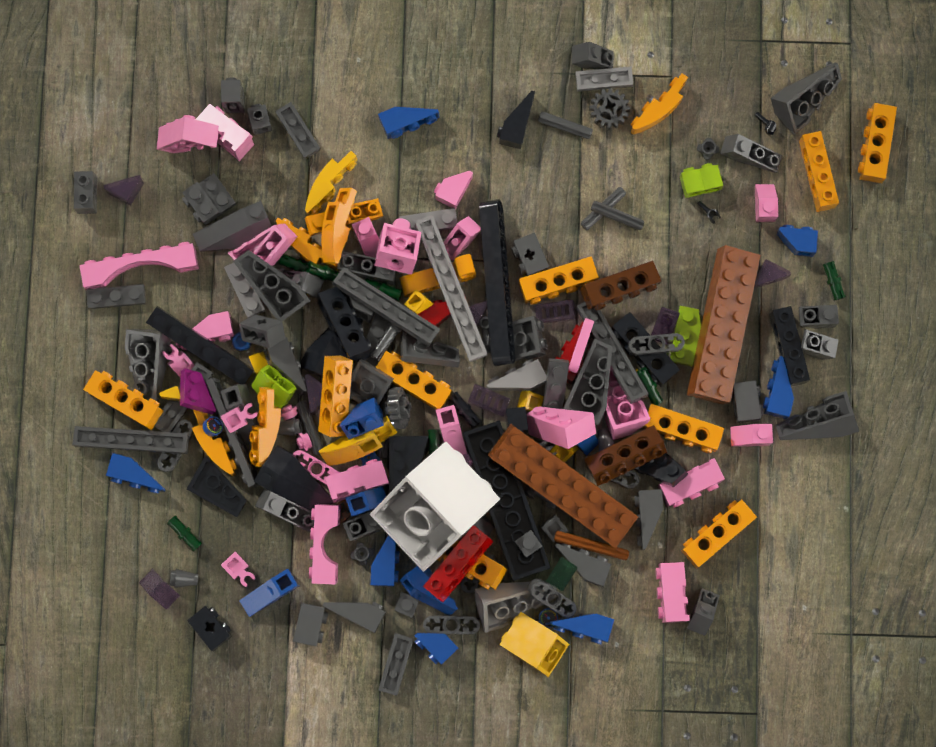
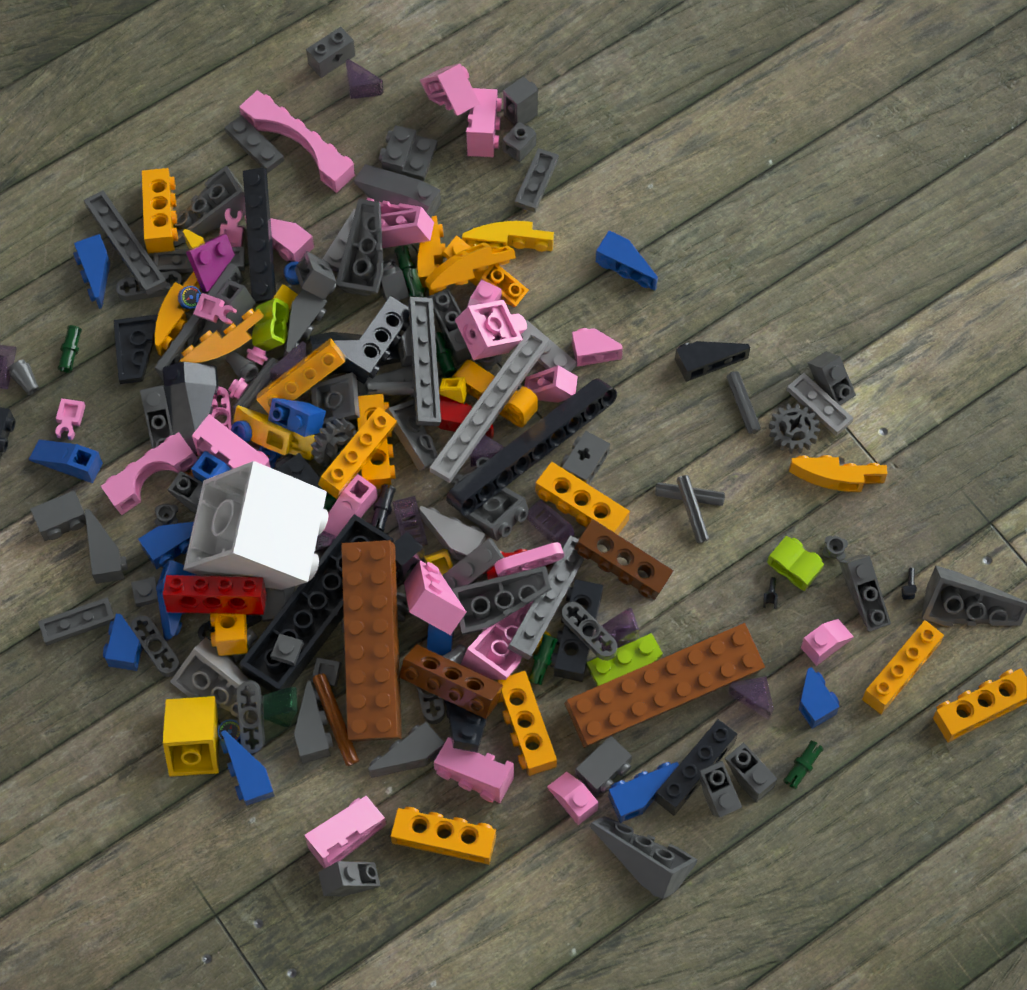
camera: 55 degrees right, 15 degrees down
yellow slope [550,445,579,463] -> none
none -> blue tile [231,420,252,443]
none -> light orange brick [318,407,397,499]

